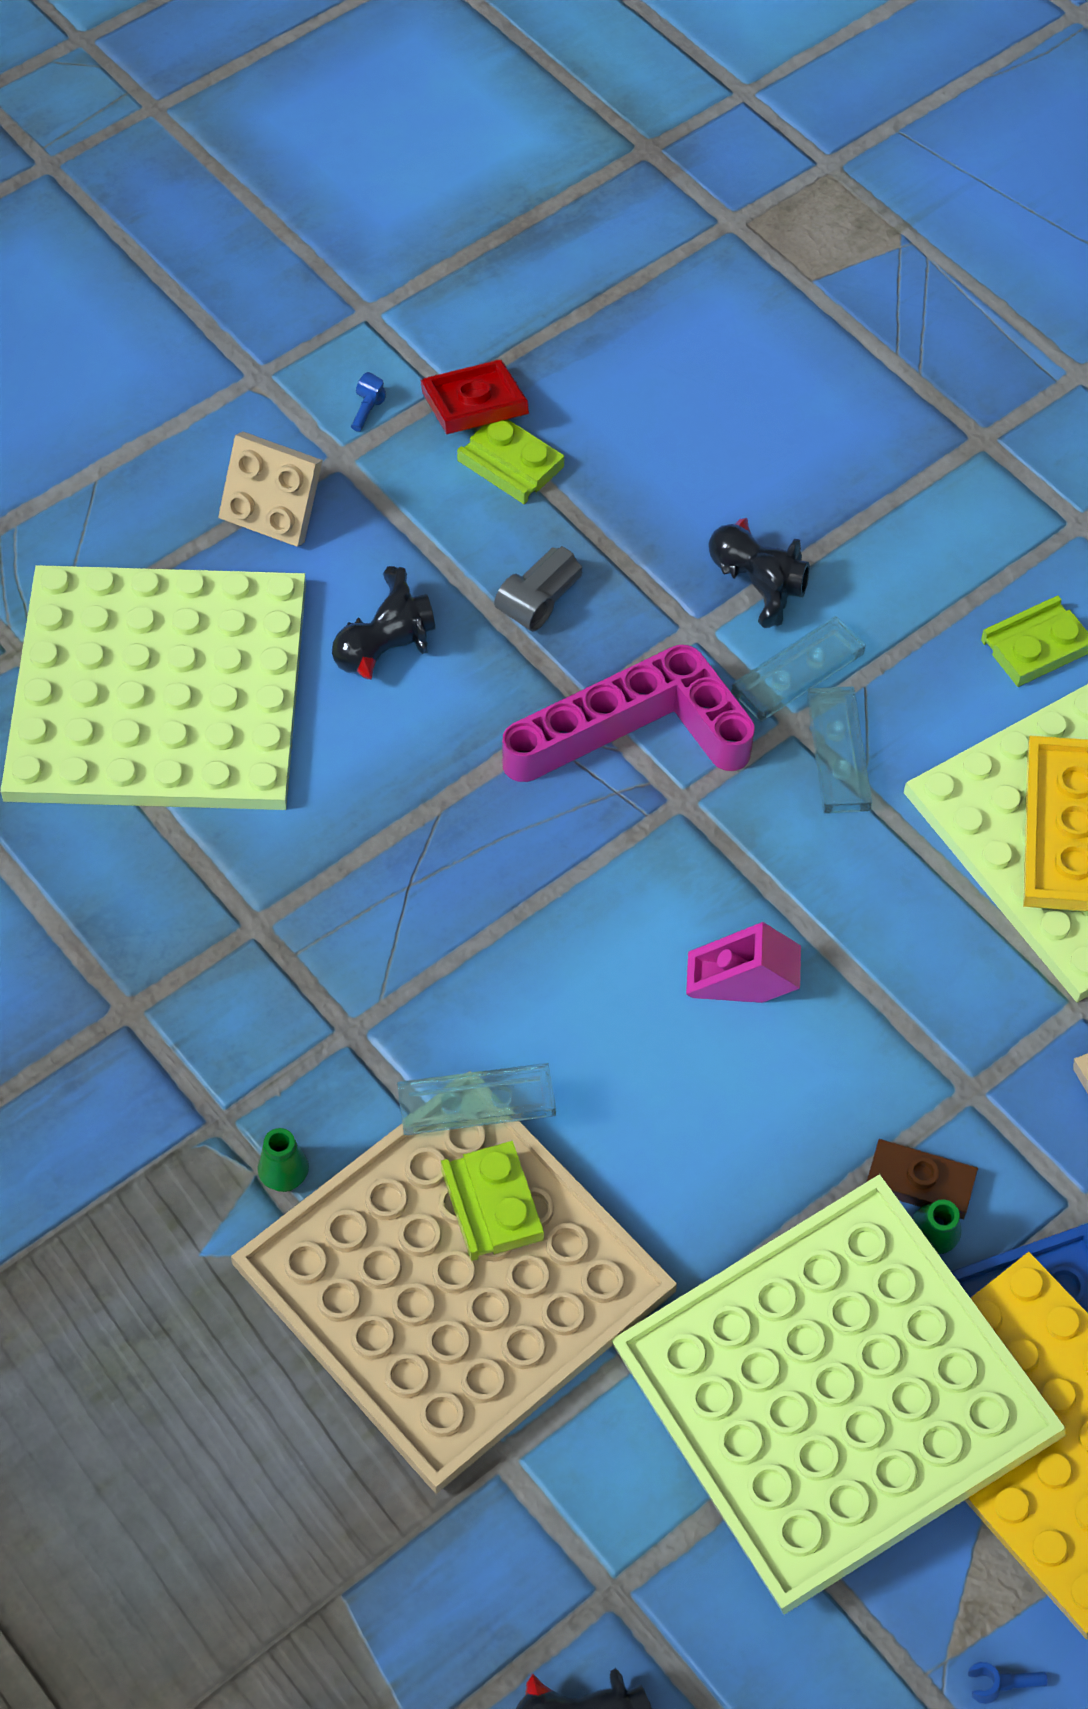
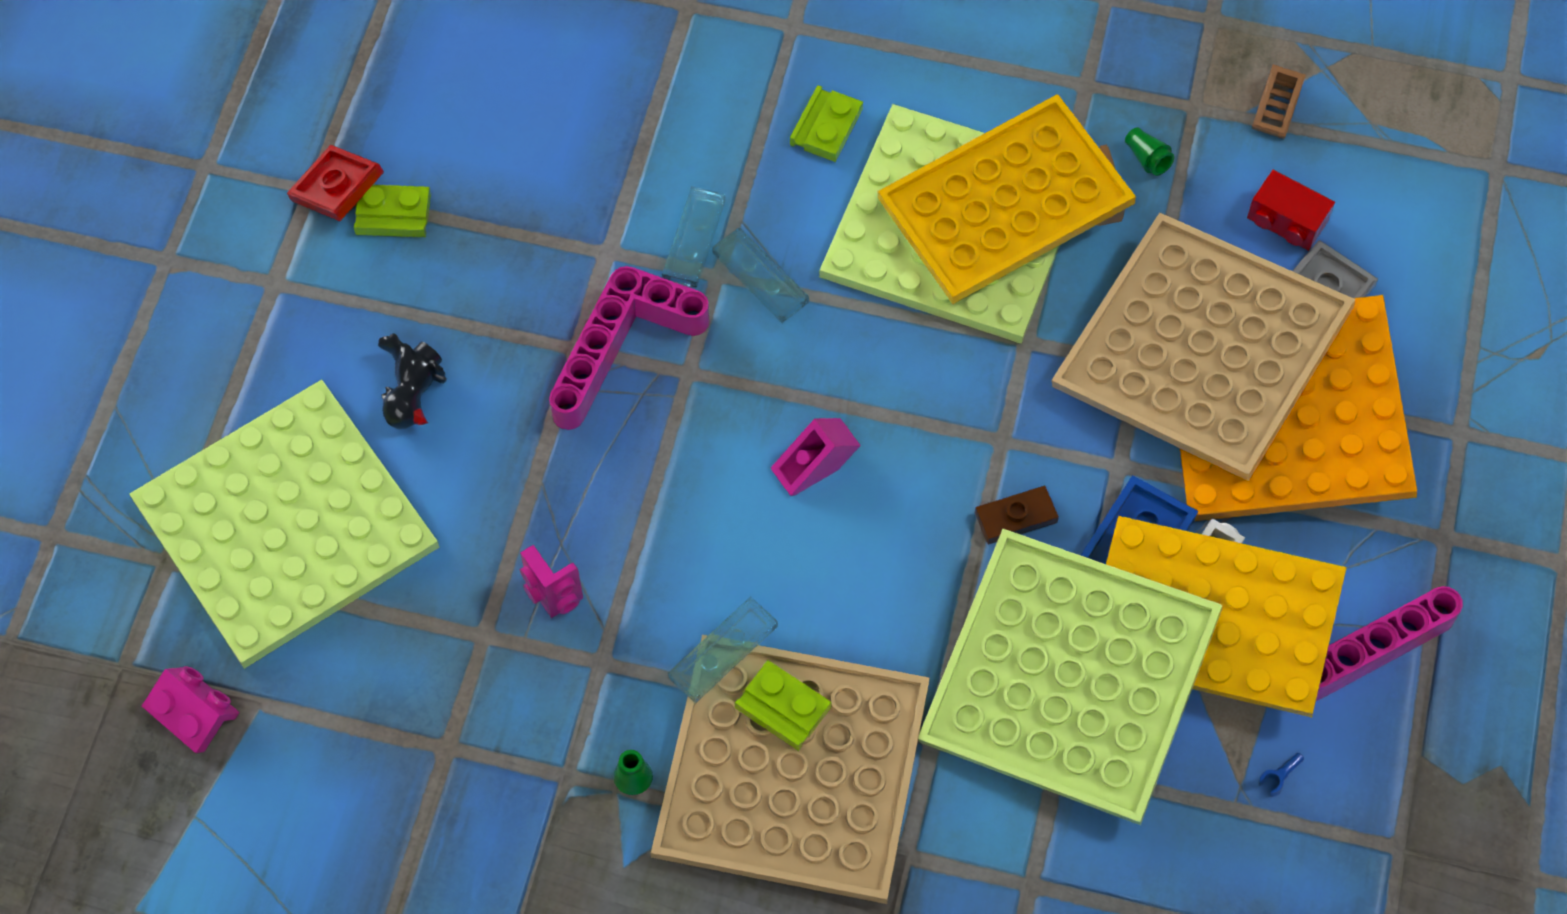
camera: 35 degrees left, 5 degrees up
tan plate [218,431,323,547] -> none
blue hand [351,372,386,432] -> none
dark grey piece [494,546,582,632] -> none
black animal [708,518,810,628] -> none
green cone [912,1199,962,1254] -> none
none -> dark pink bracket [519,545,583,618]

